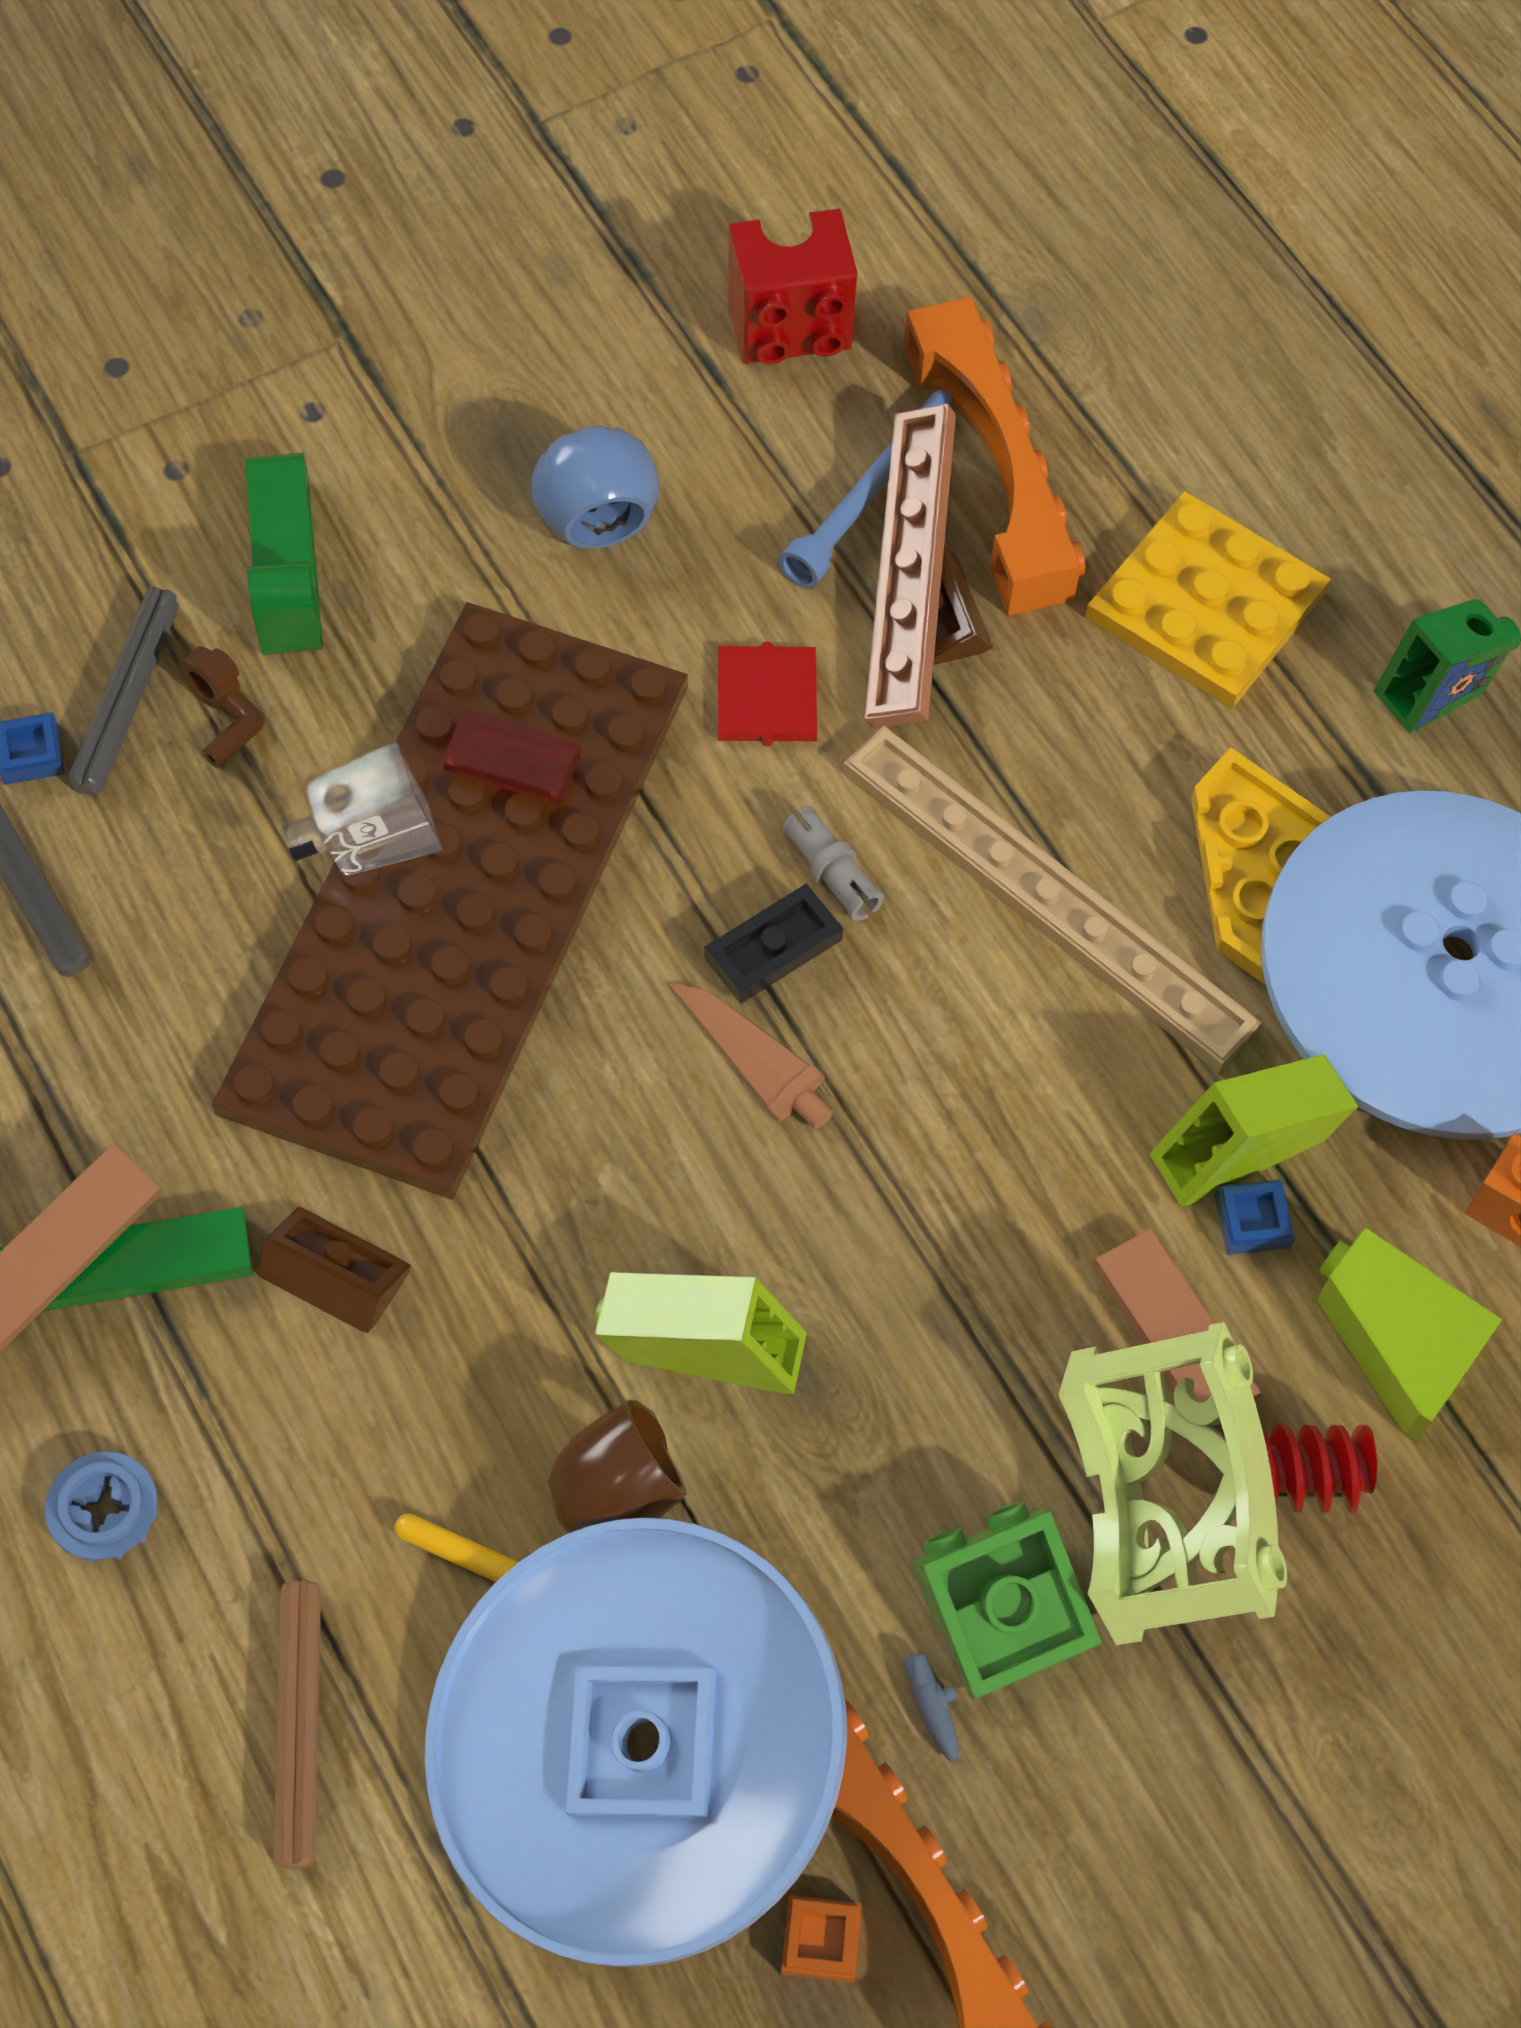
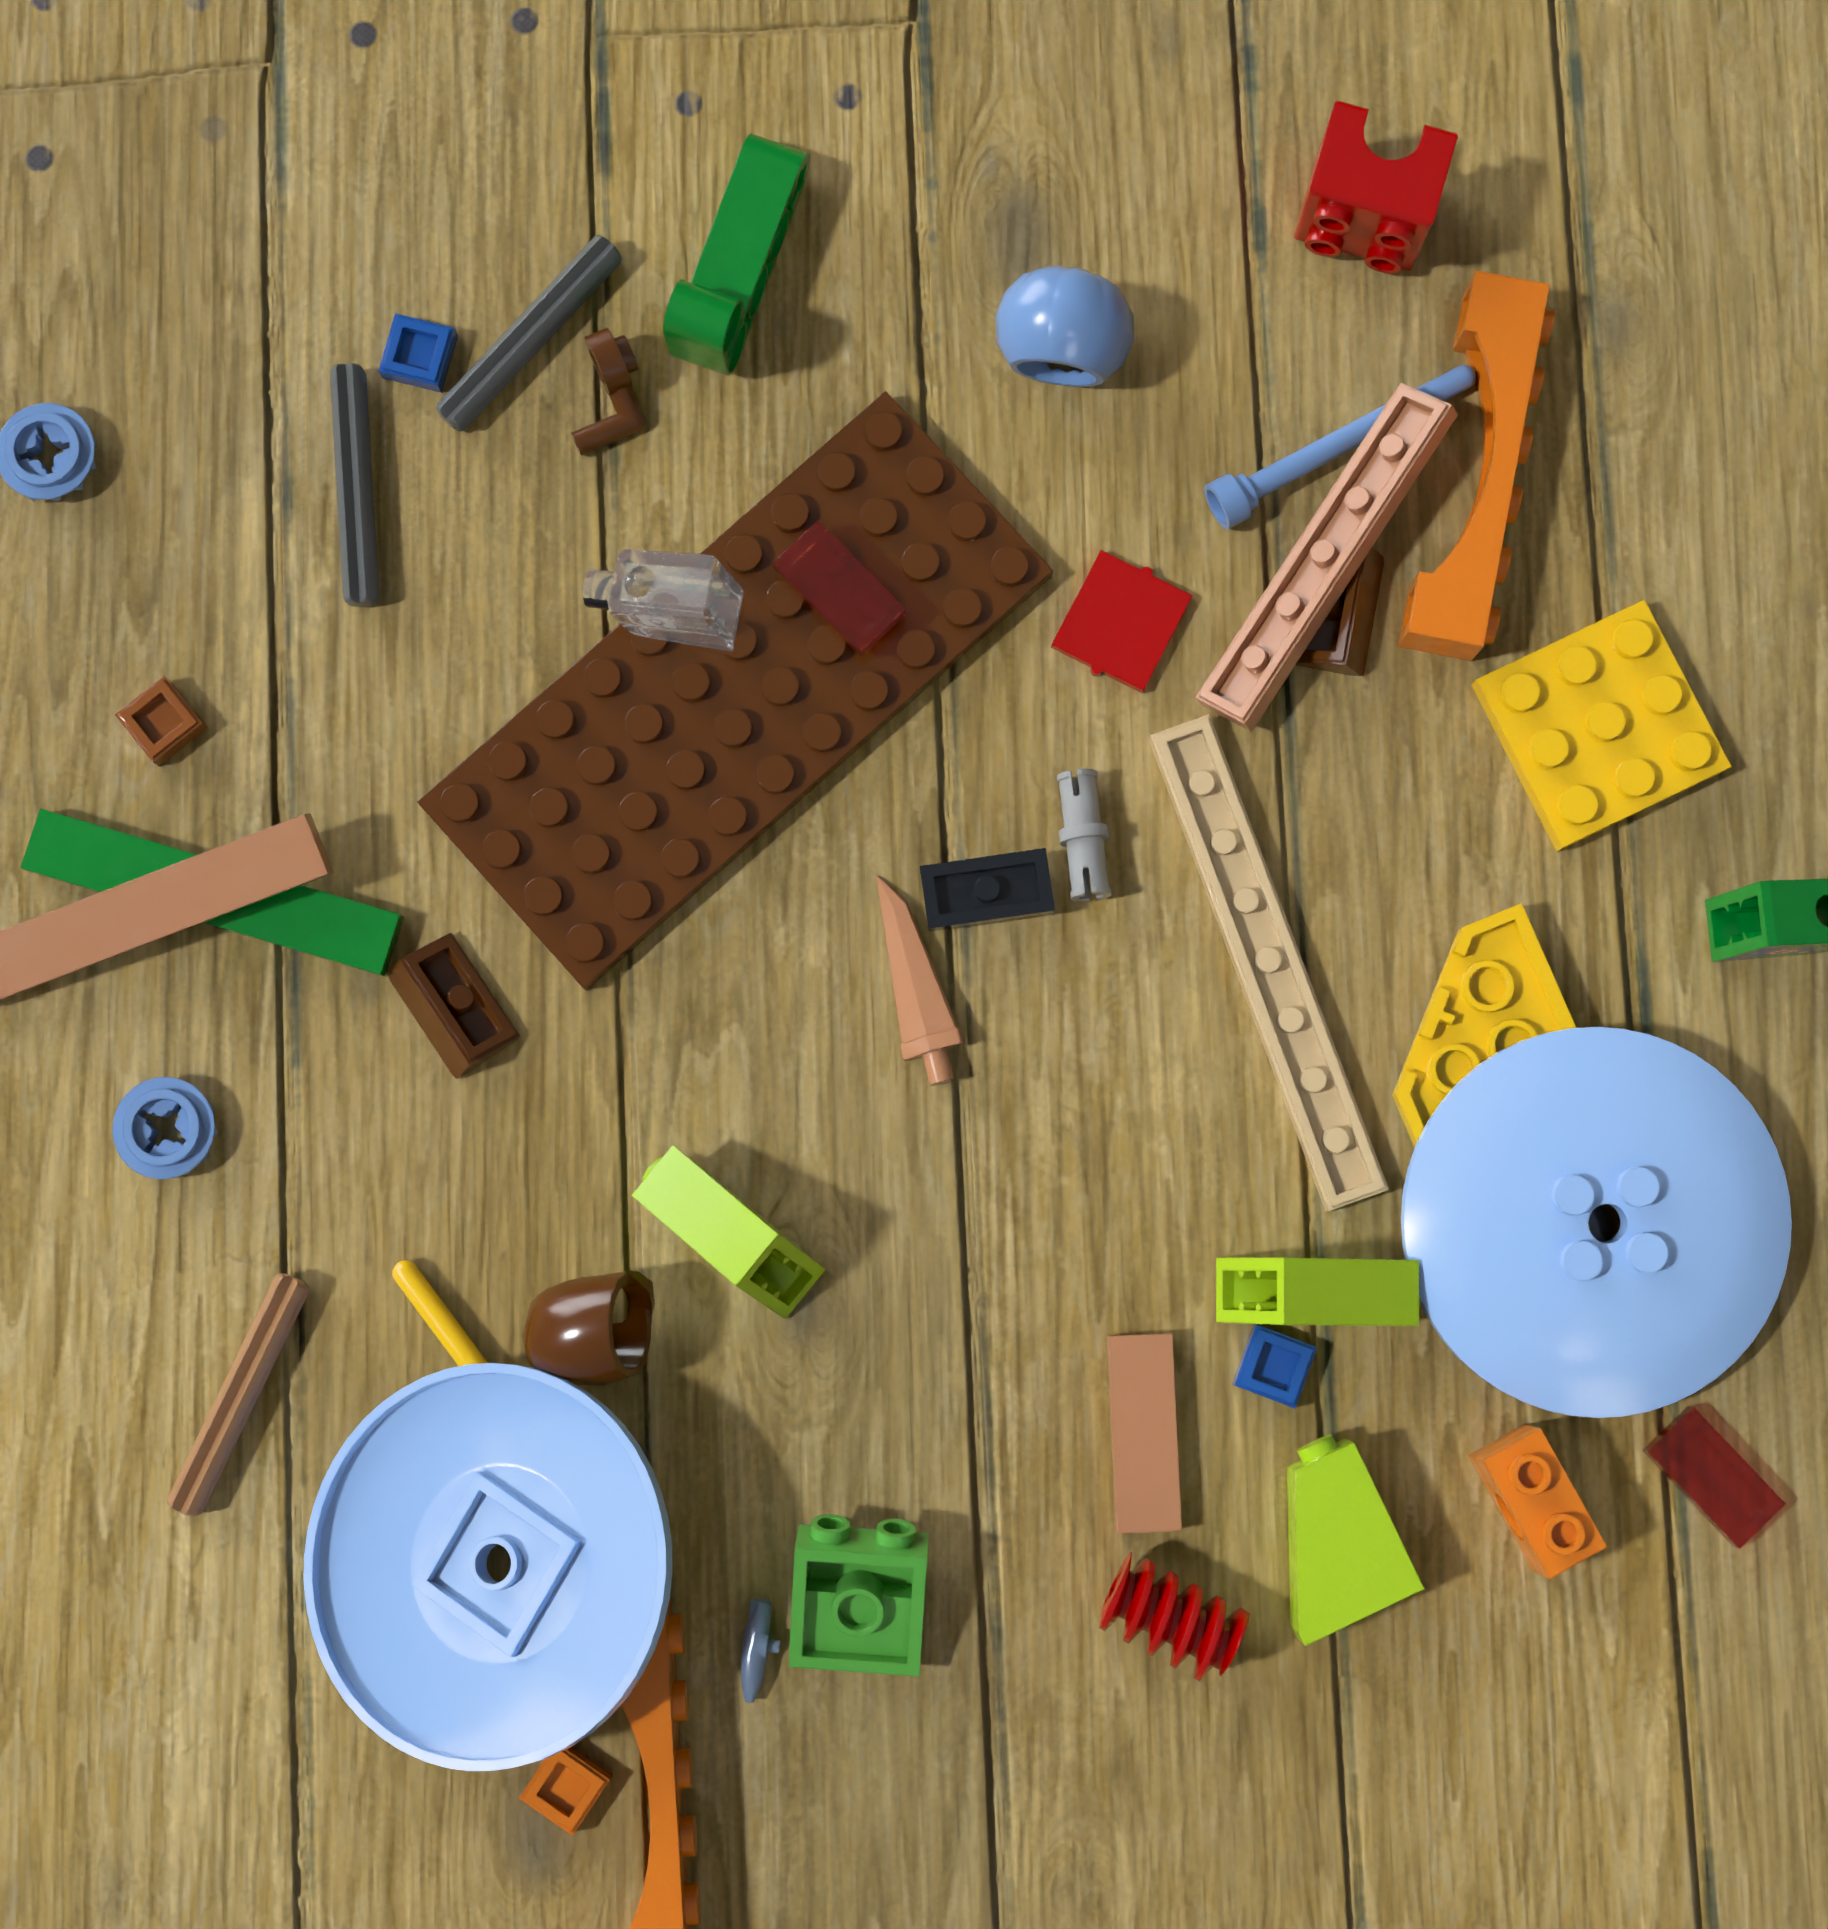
camera: 35 degrees right, 20 degrees up
yellowish green fence [1058,1322,1287,1645] -> none

